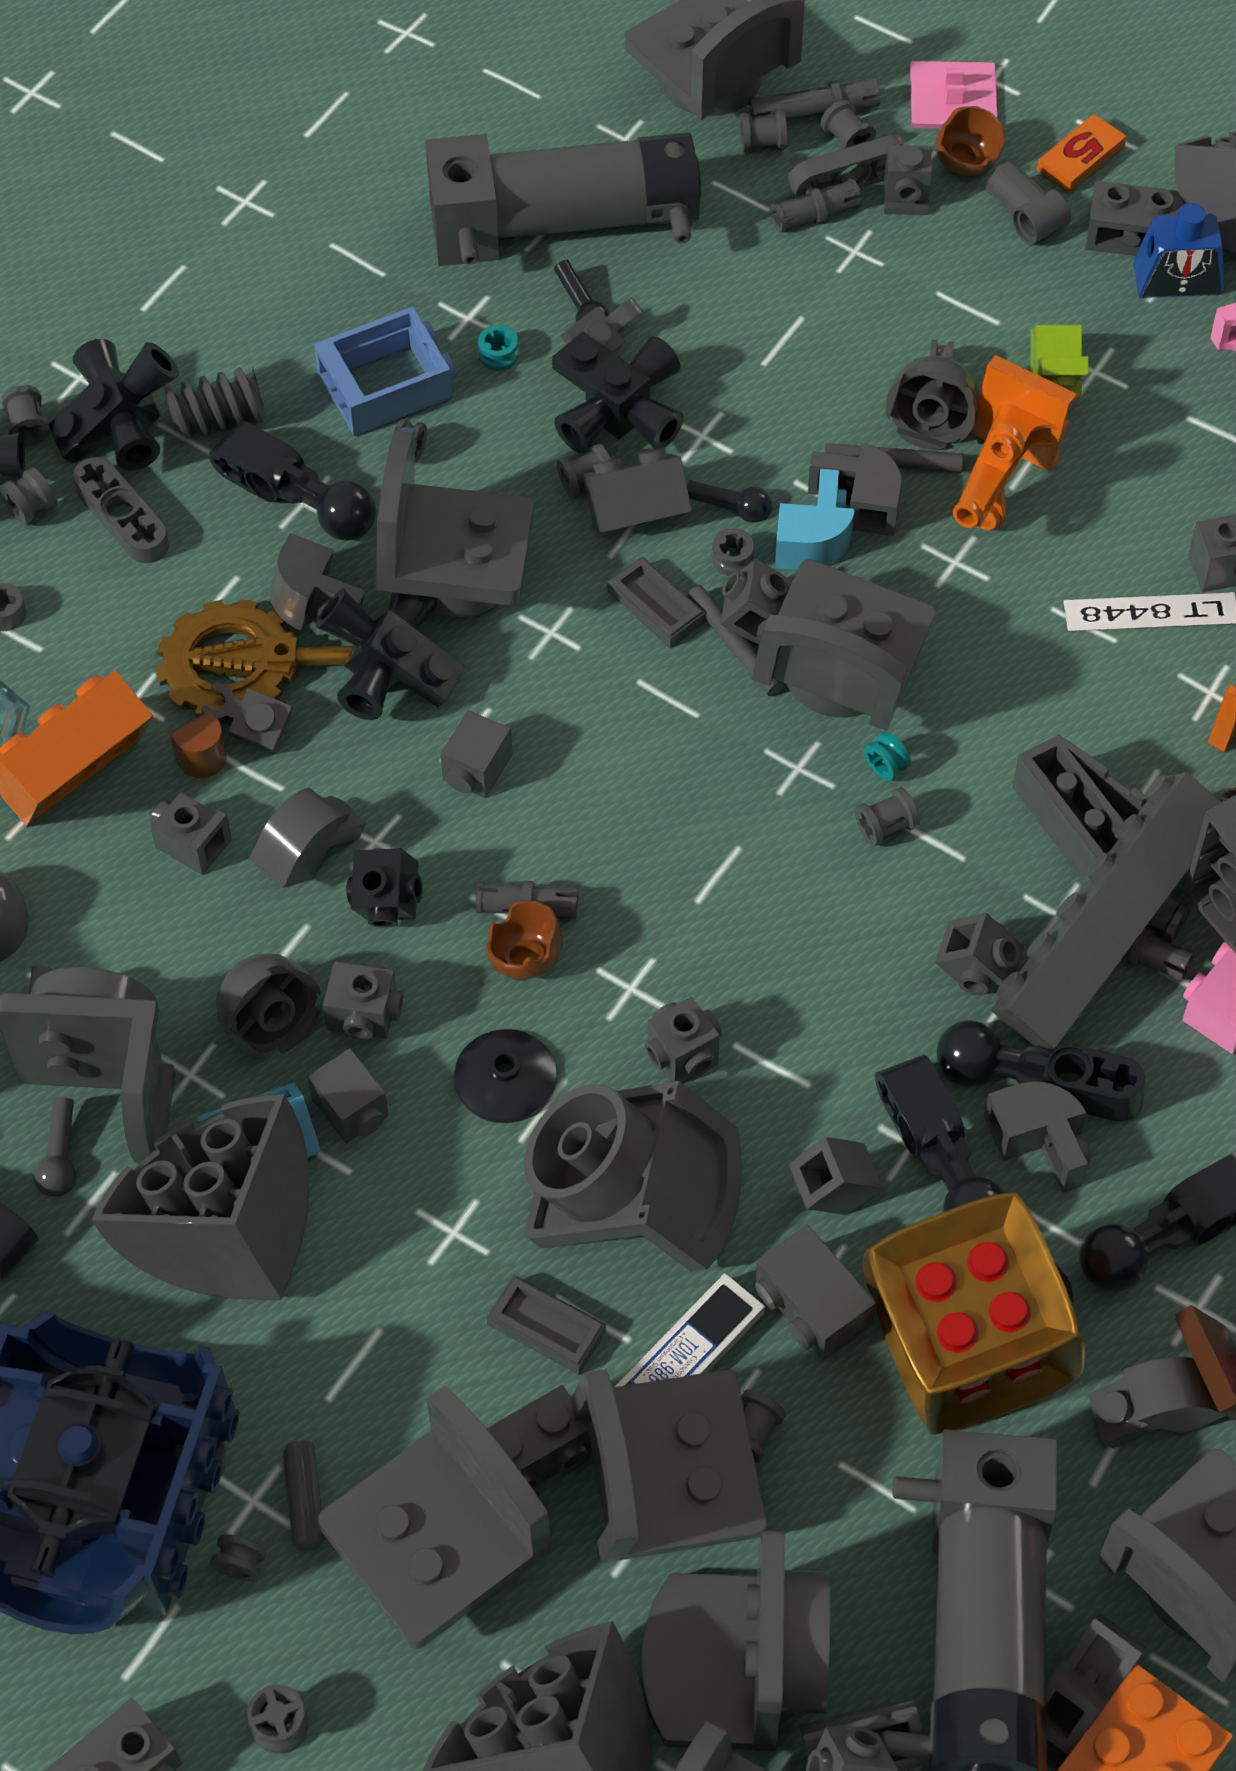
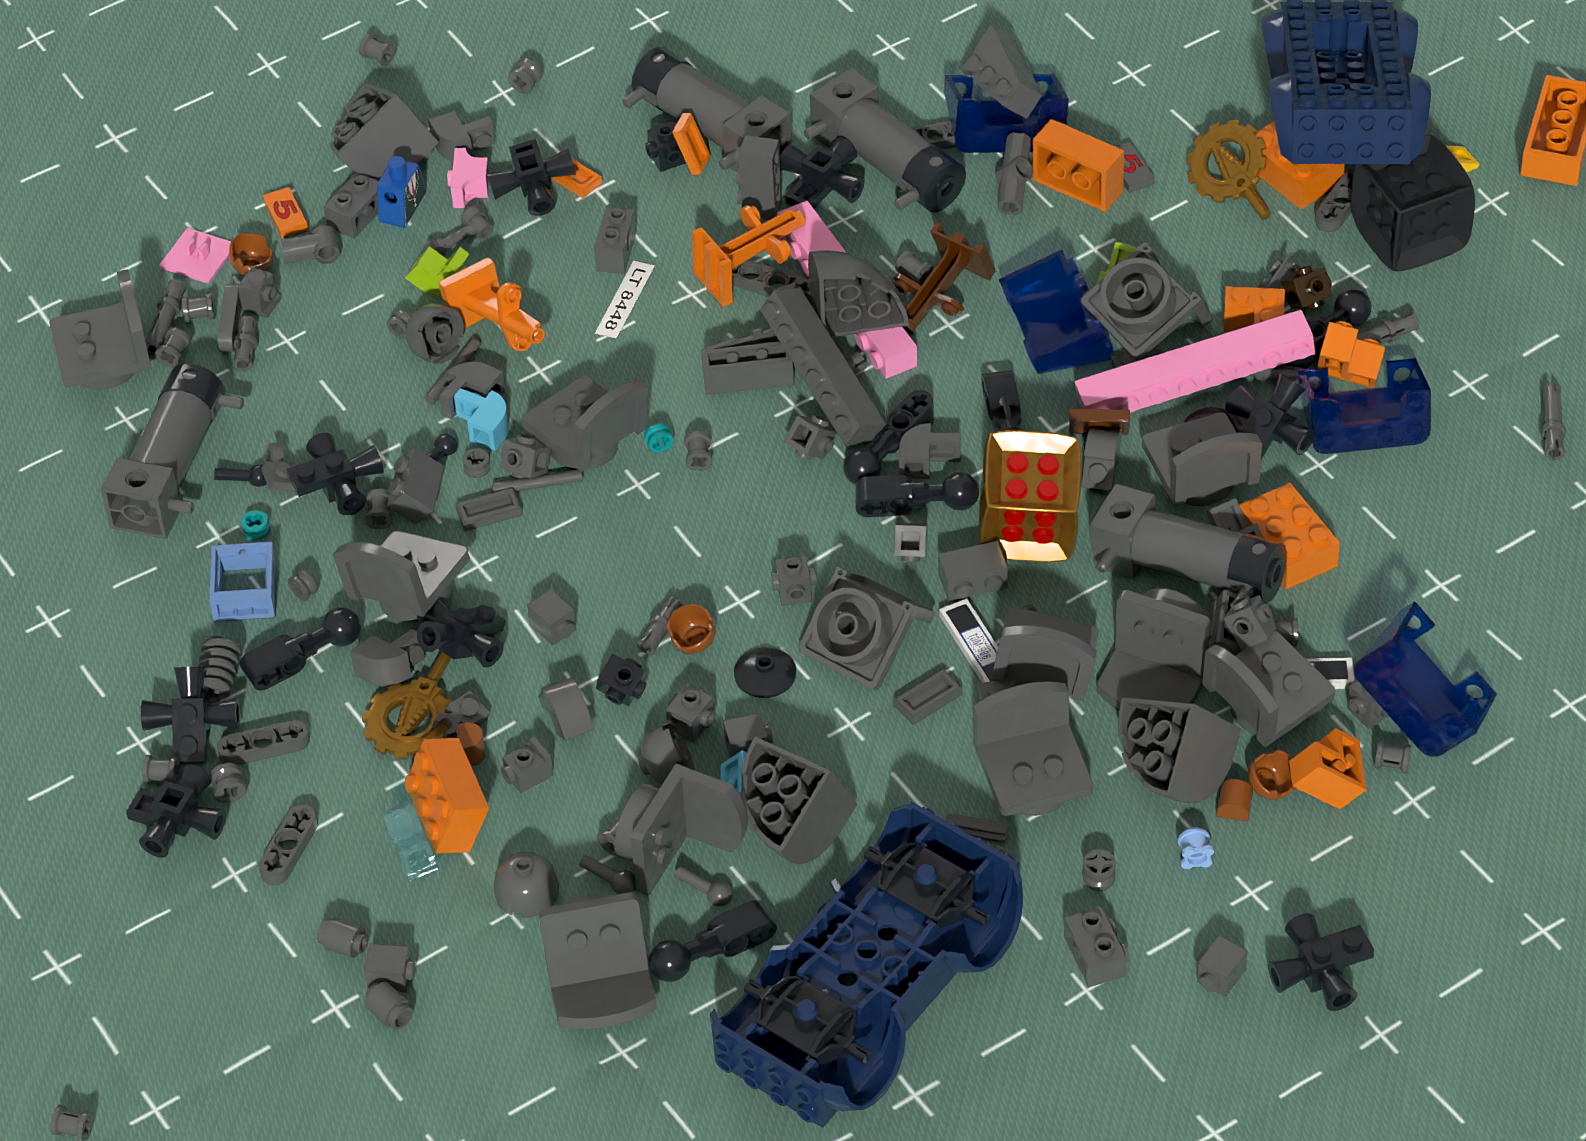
camera: 65 degrees left, 10 degrees down
none -> dark grey brick [424,205,493,255]

